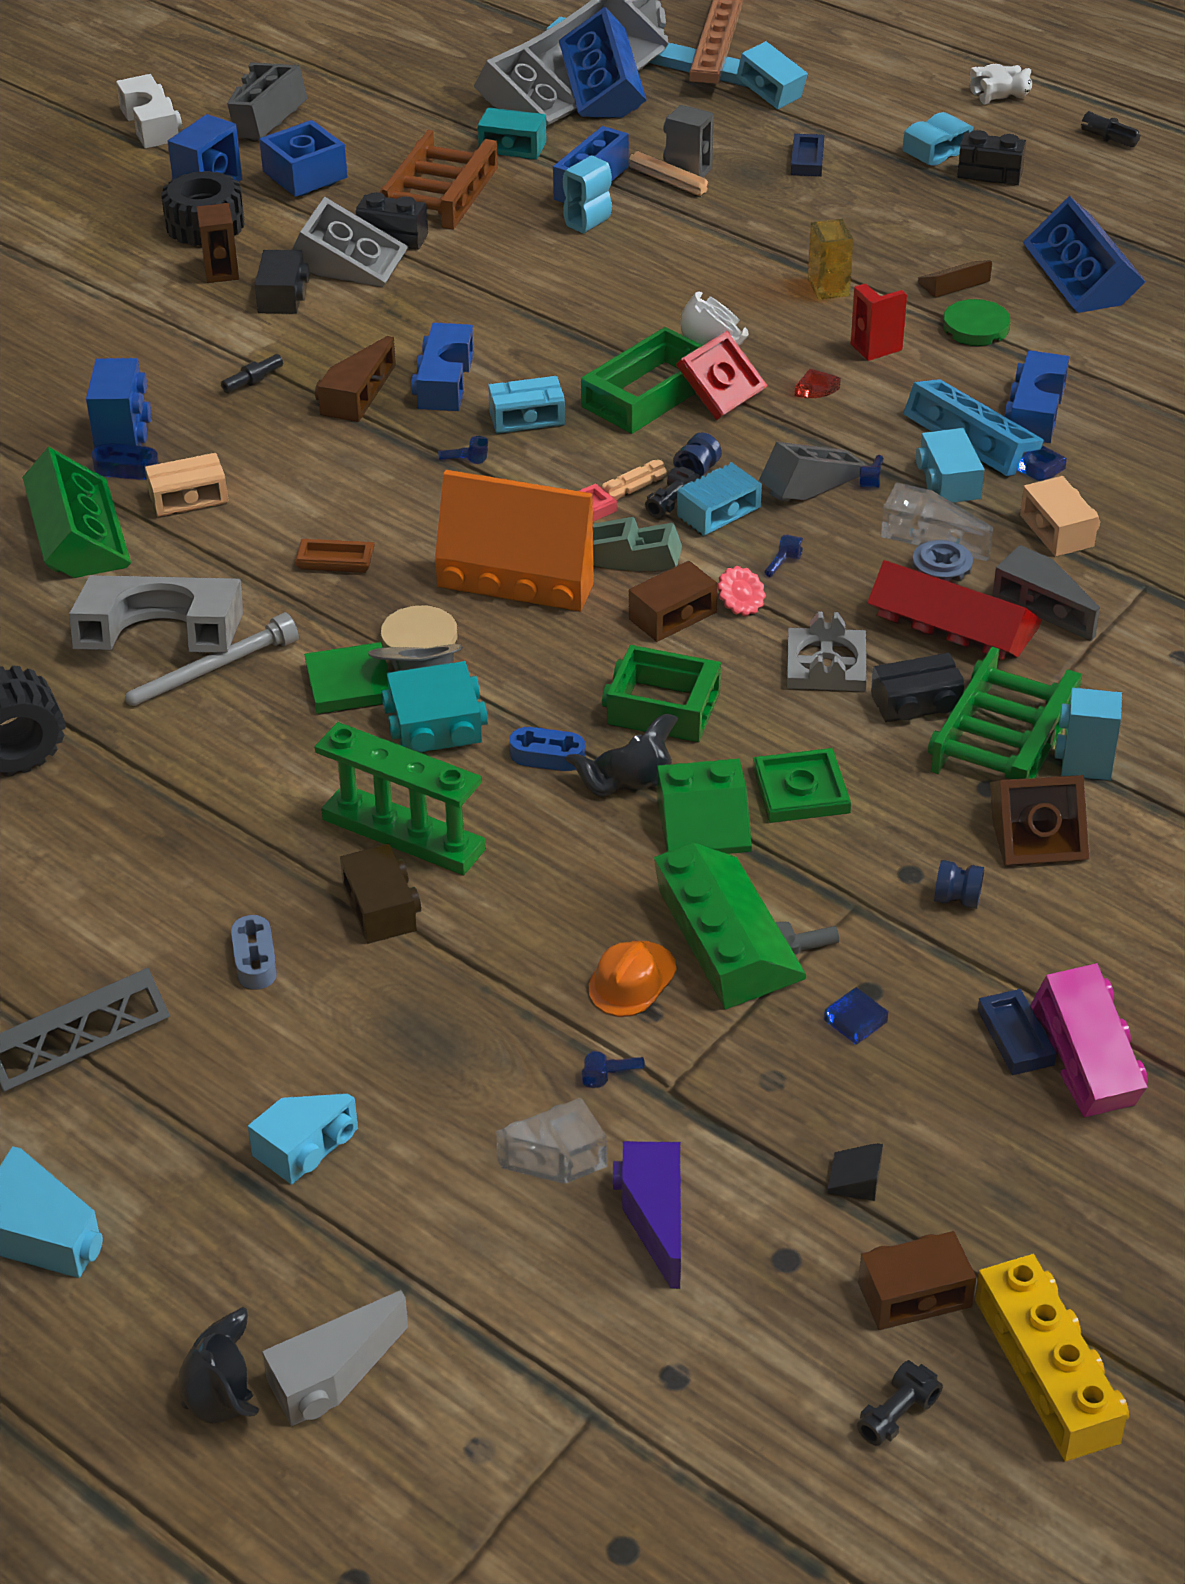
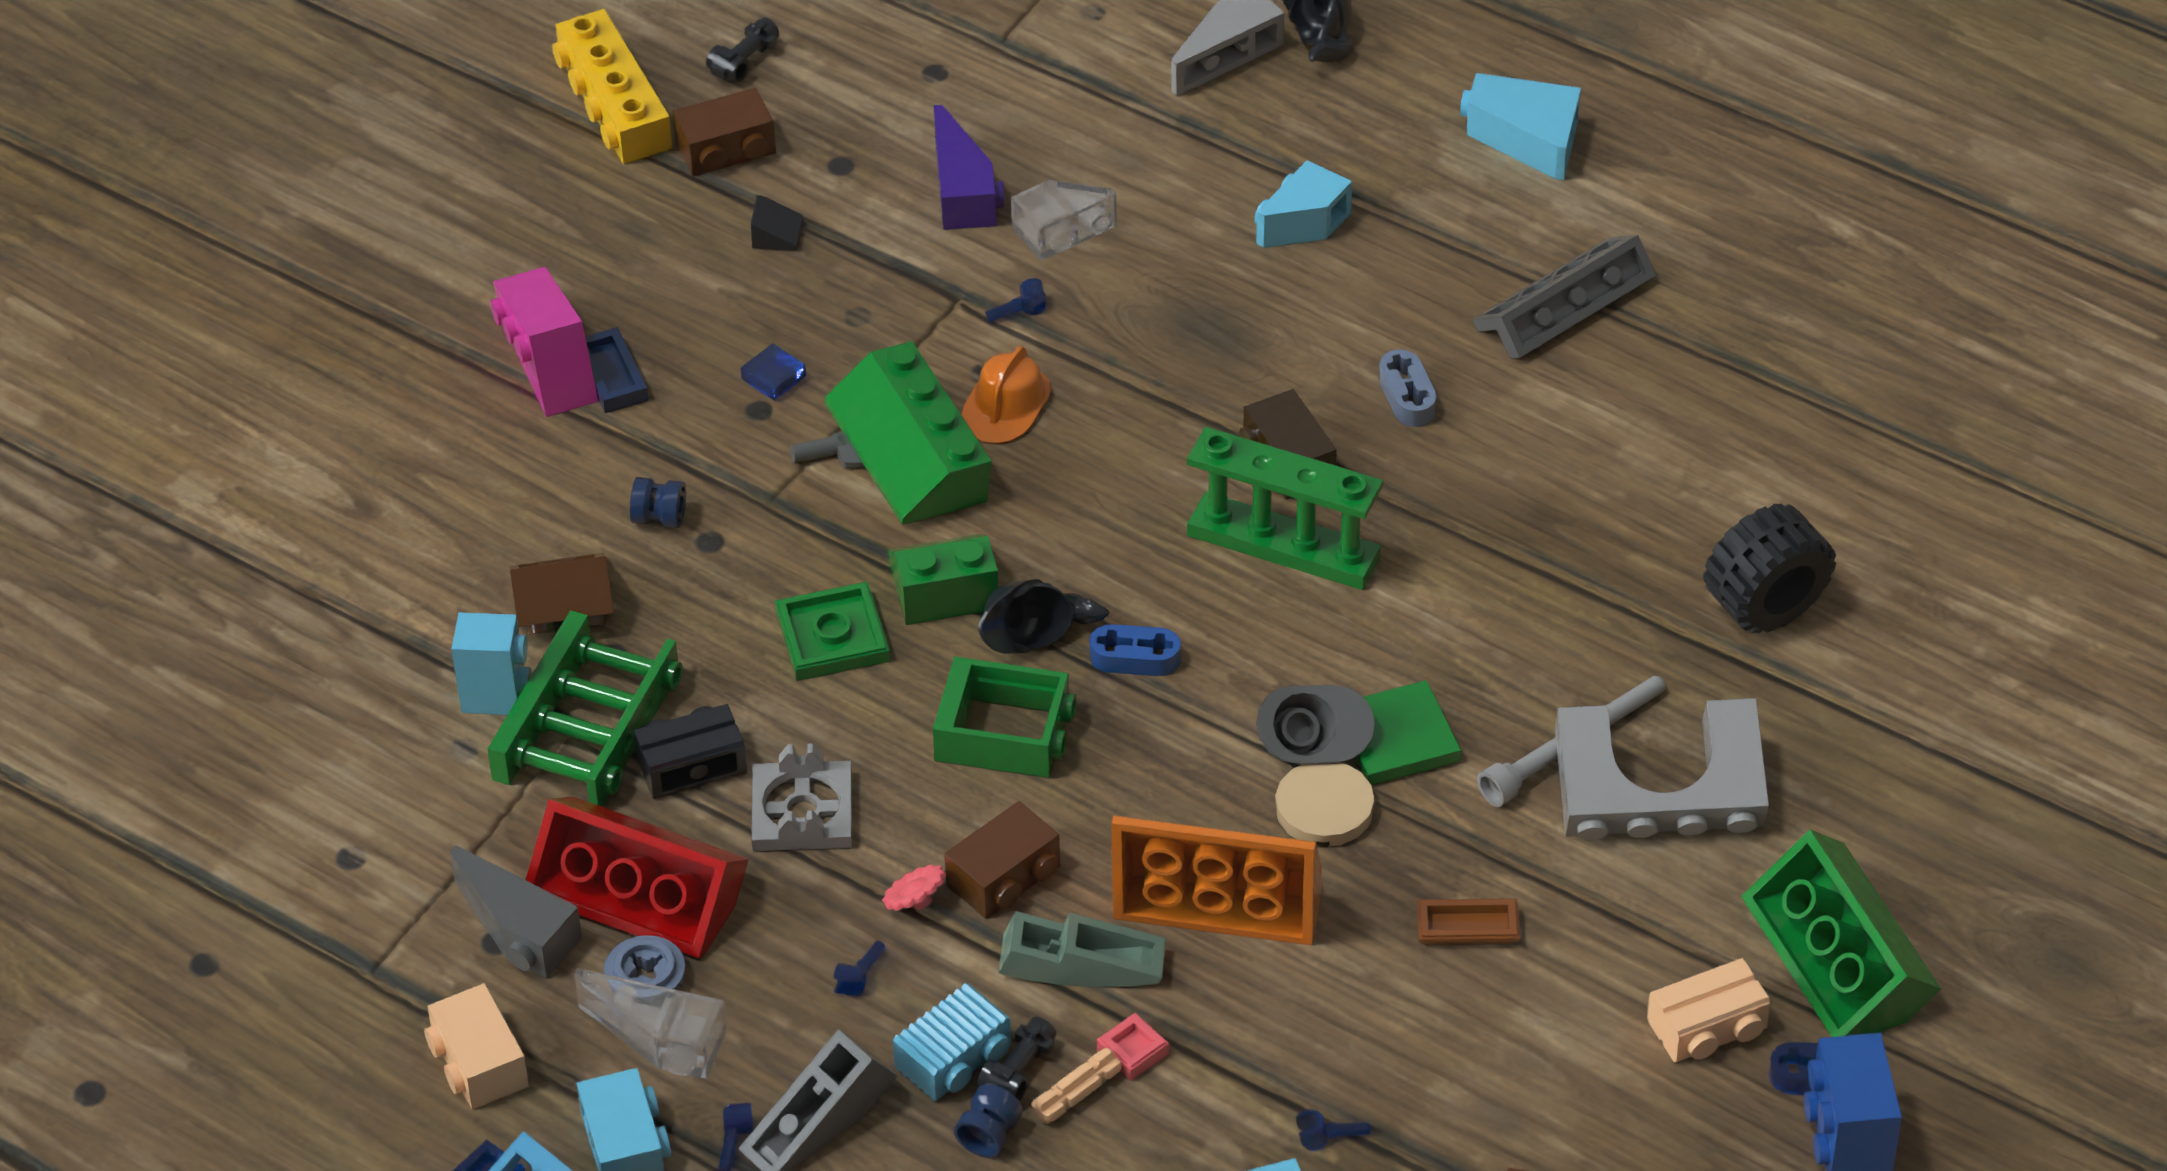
camera: 175 degrees right, 5 degrees up
teal brick [381,661,488,753] -> none

